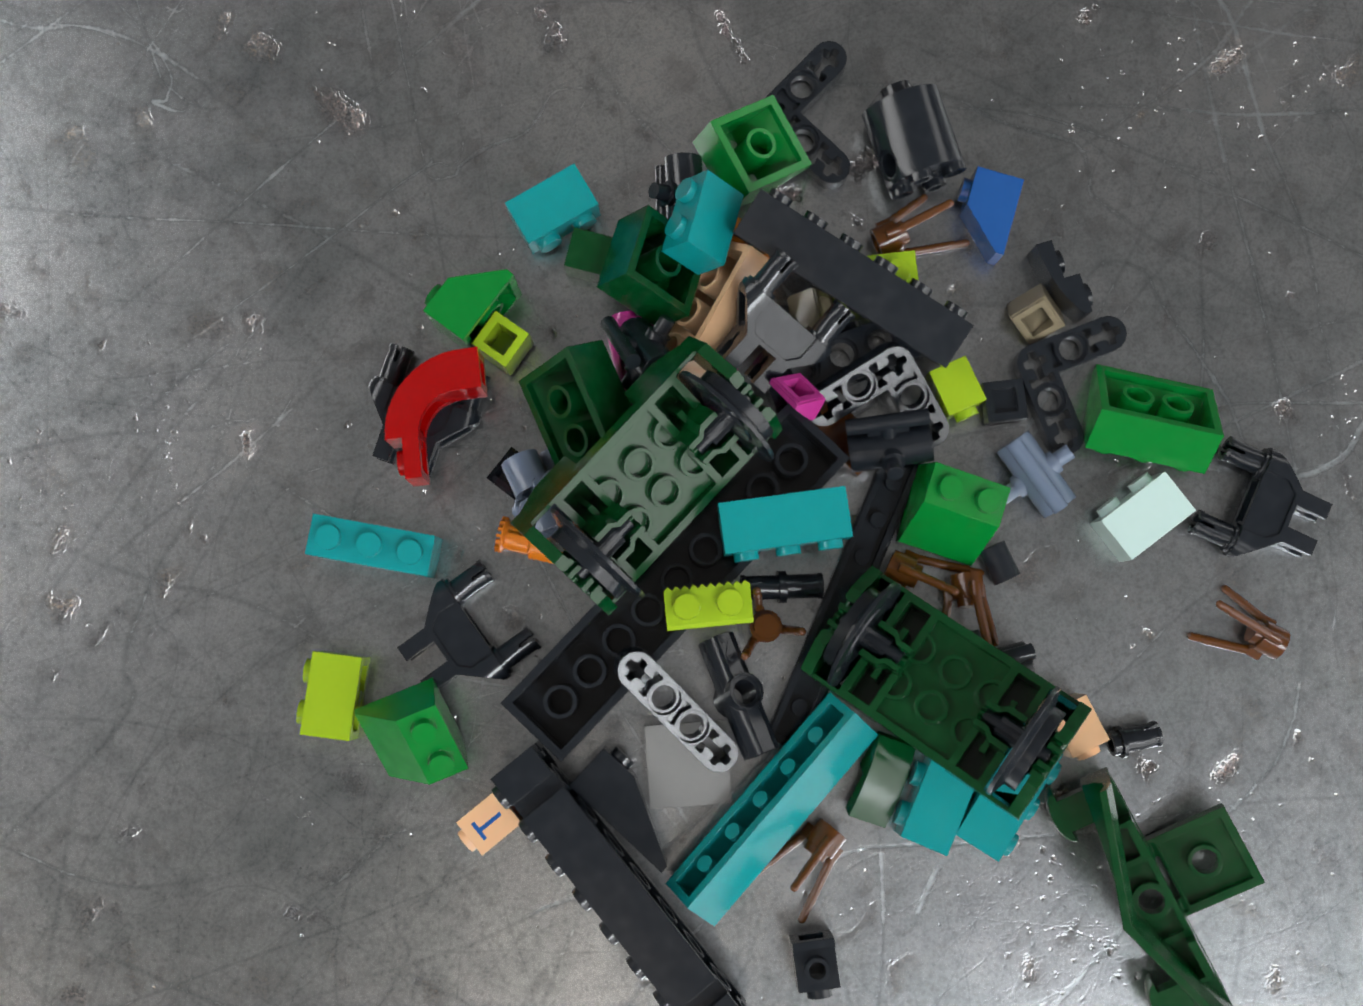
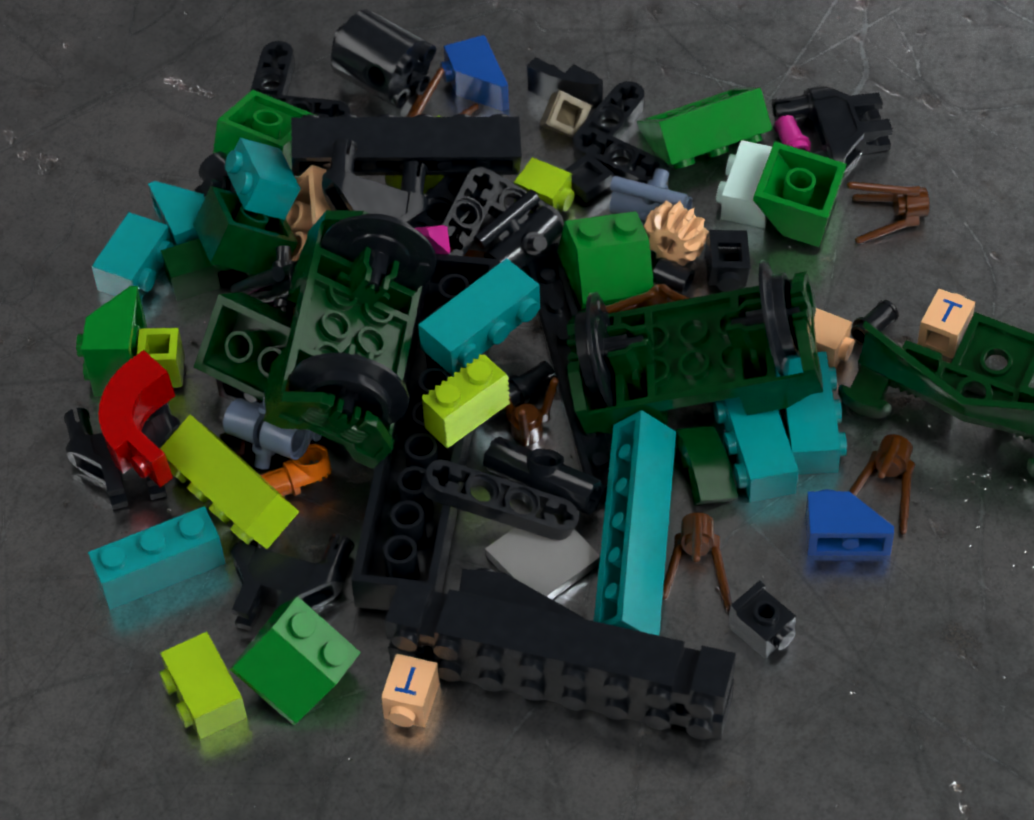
camera: 30 degrees left, 30 degrees down
none -> teal slope [148,181,205,246]
none -> lime brick [160,414,300,549]
none -> light nougat gear [644,201,709,266]
none -> black brick [704,230,751,292]
none -> green slope [753,141,847,247]
none -> dark pink pin [774,115,811,151]
none -> blue slope [805,489,894,556]
none -> reddish brown plant [849,434,915,535]
none -> light nougat brick [917,288,975,359]

